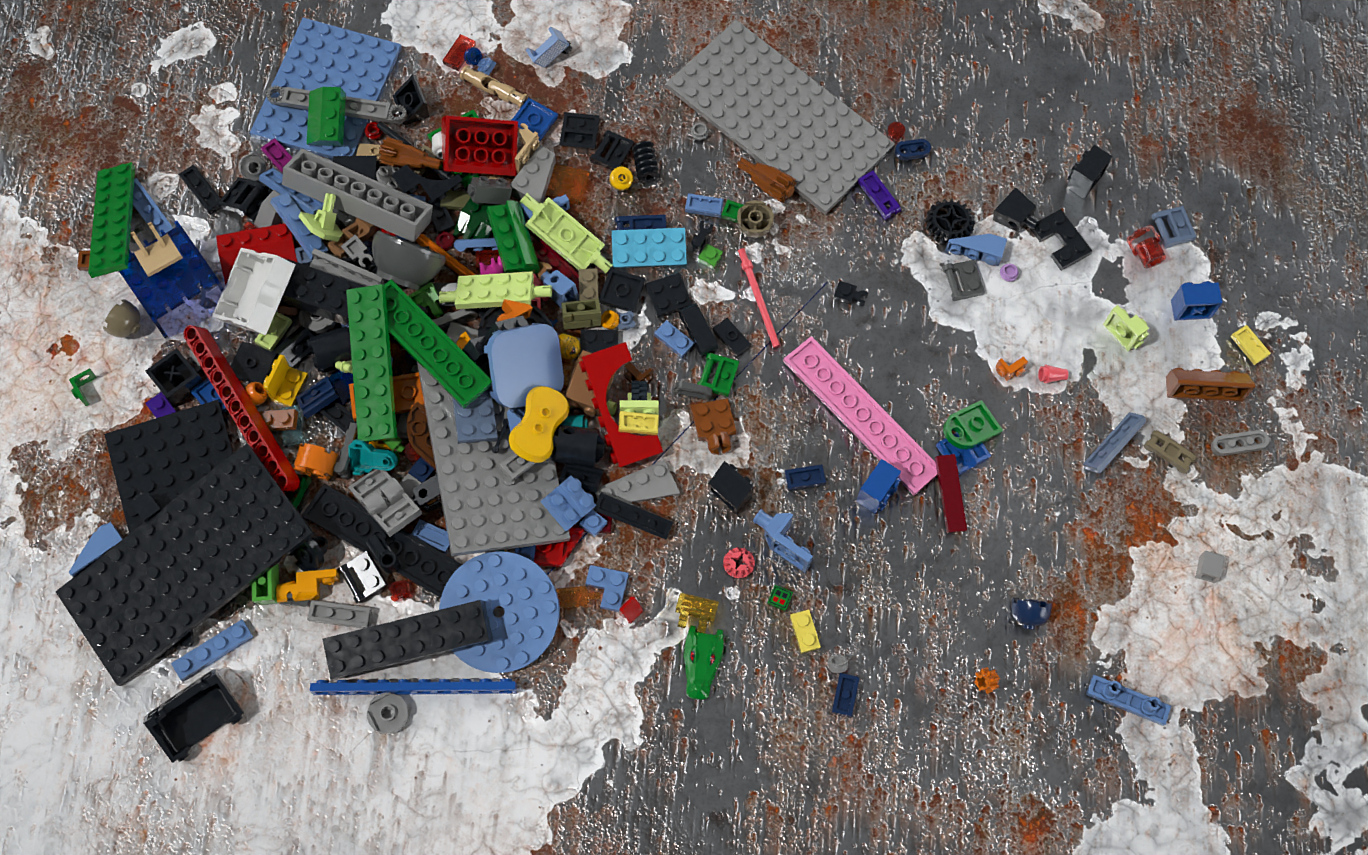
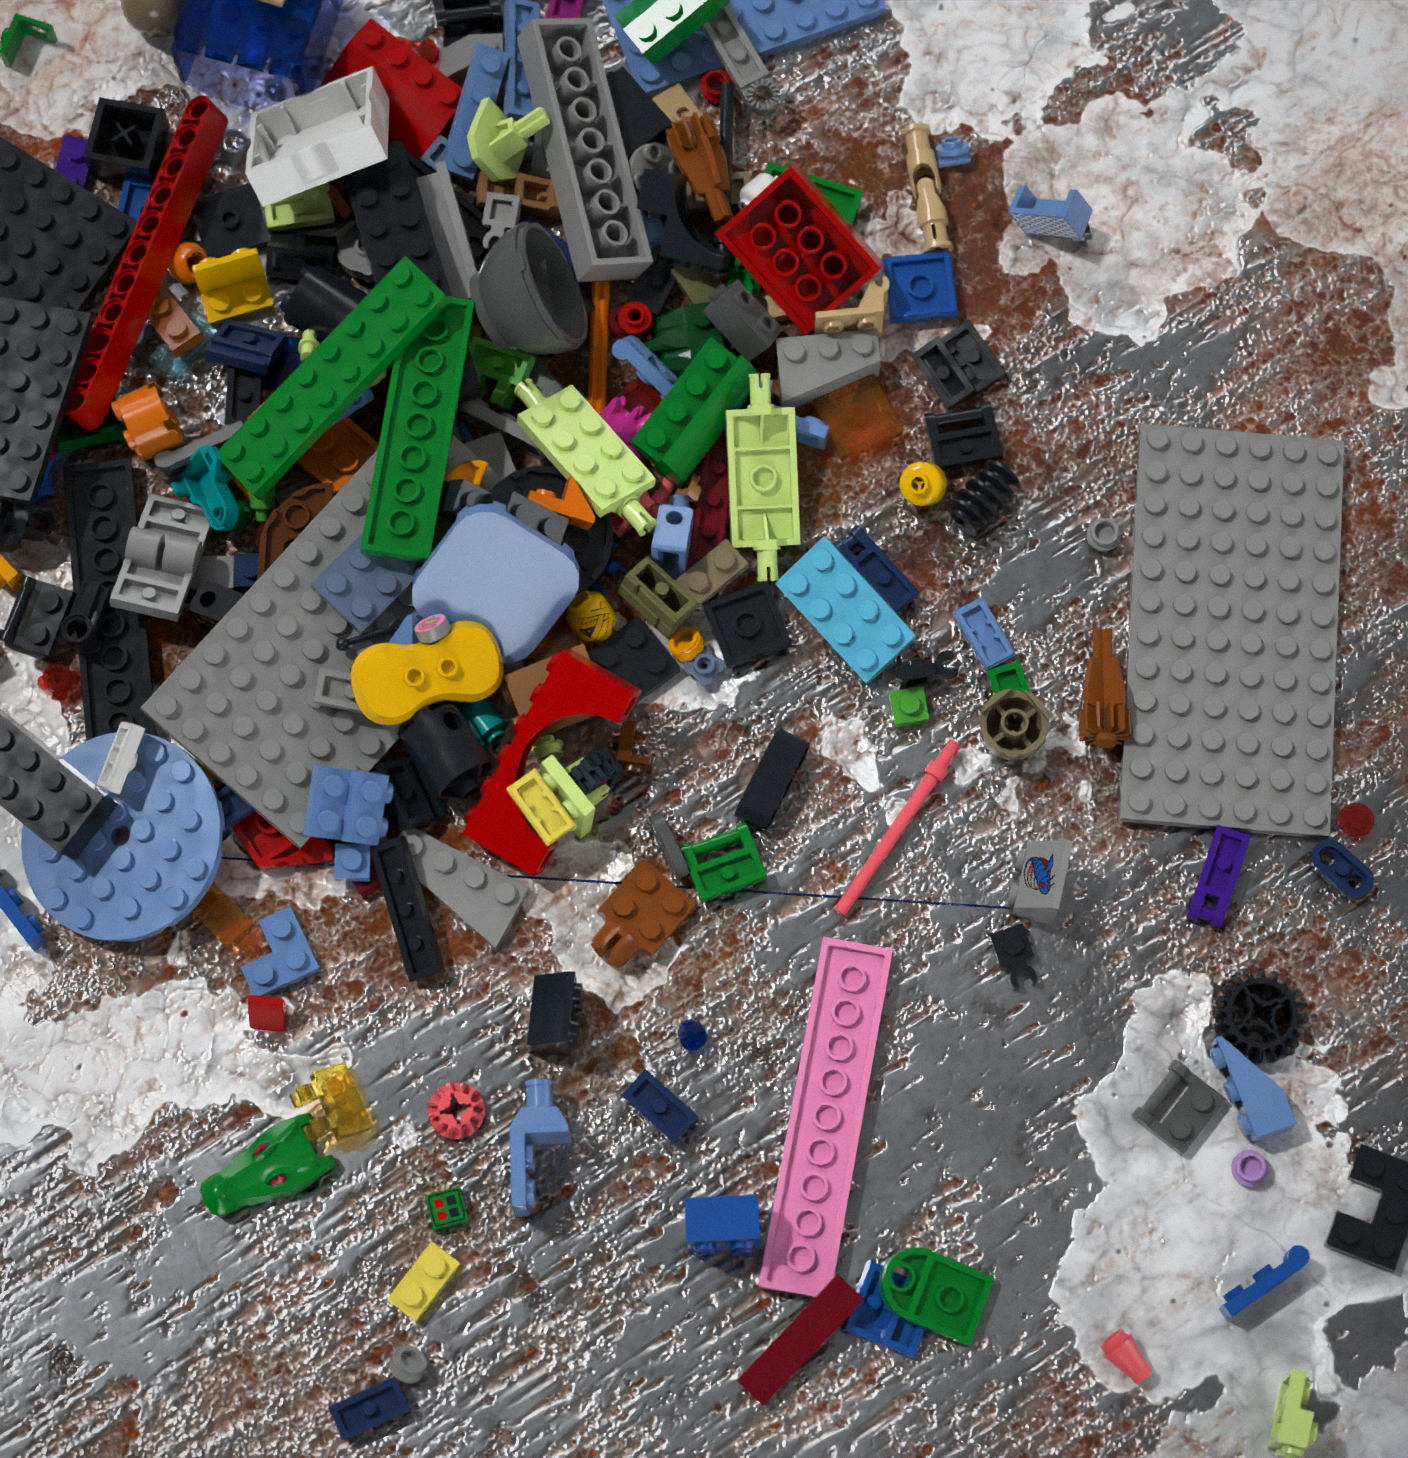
camera: 55 degrees right, 5 degrees up
black slope [393,74,430,125] -> none
medium blue tile [411,519,450,554] -> none
clear red plate [442,34,476,71] -> none
clear blue tile [464,47,482,66] -> none
black plate [645,272,692,318] -> none
medium blue plate [654,320,694,358] -> none
black plate [713,317,751,357] -> none
black torso [993,187,1040,232] -> none
orange bracket [995,356,1028,381] -> none
none -> white plate [96,721,145,795]
none -> light grey tile [414,613,451,643]
none -> red plate [618,302,652,335]
none -> clear blue hinge [677,1019,708,1051]
none -> light grey slope [1007,840,1073,925]
none -> blue plate [1219,1245,1310,1321]

